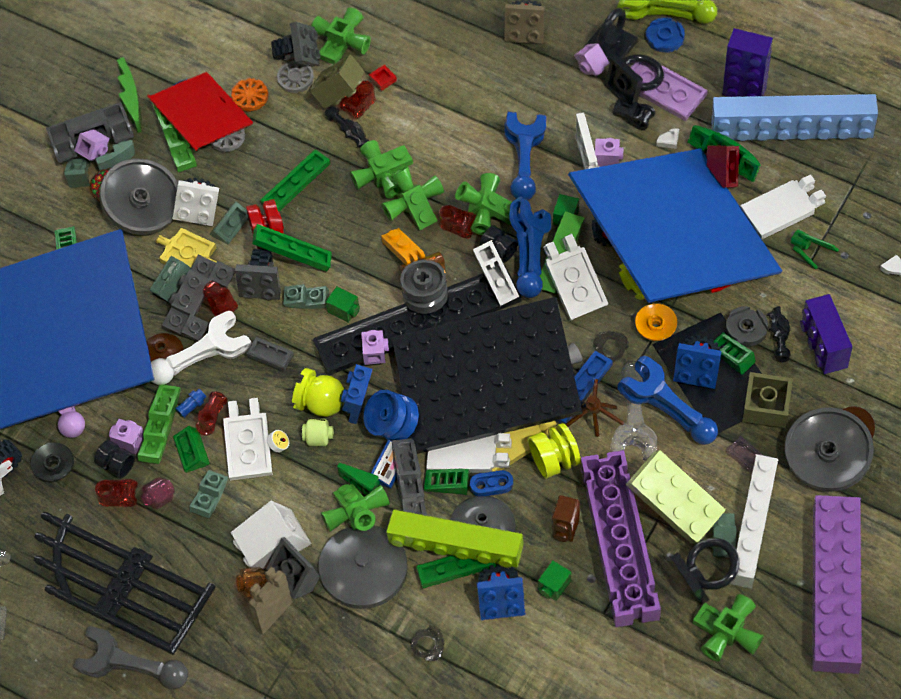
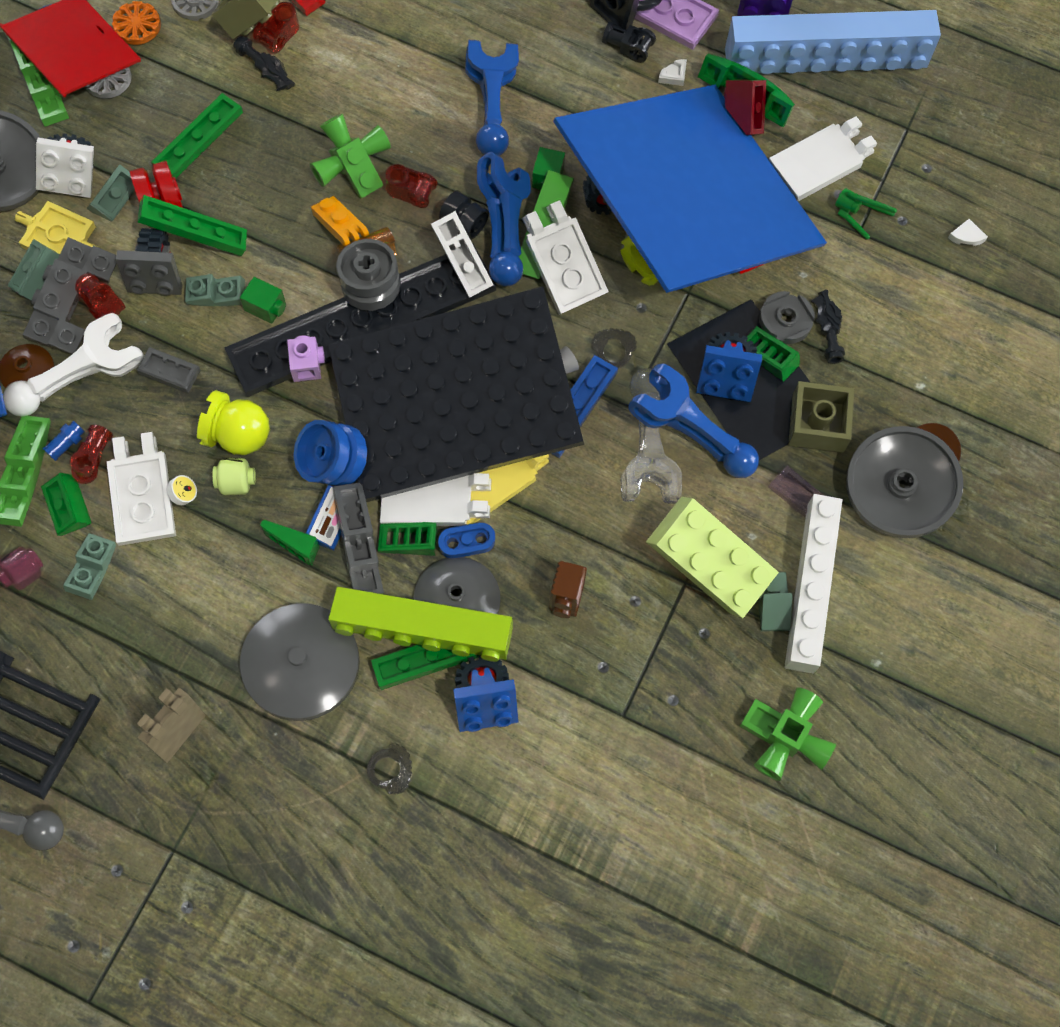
camera: 10 degrees left, 10 degrees up
white slope [231,501,312,571] -> none
clear orange head [236,567,268,597] -> none
dark grey slope [266,537,320,599] -> none
bright green brick [321,484,390,532] -> none
blue plate [341,364,372,424] -> none
bright green brick [350,140,413,198] -> none
bright green brick [455,173,512,235] -> none
neon yellow wheel [528,423,581,479] -> none
green brick [538,561,571,601] -> none
reddish brown plant [566,379,624,437] -> none
white tile [576,113,600,170] -> none
medium lavender brick [581,450,661,628] -> none
lavender brick [595,138,623,167] -> none
light orange dish [635,303,677,341] -> none
black tile [671,538,740,605] -> none
dark purple brick [800,294,853,374] -> none
medium lavender brick [812,495,862,674] -> none

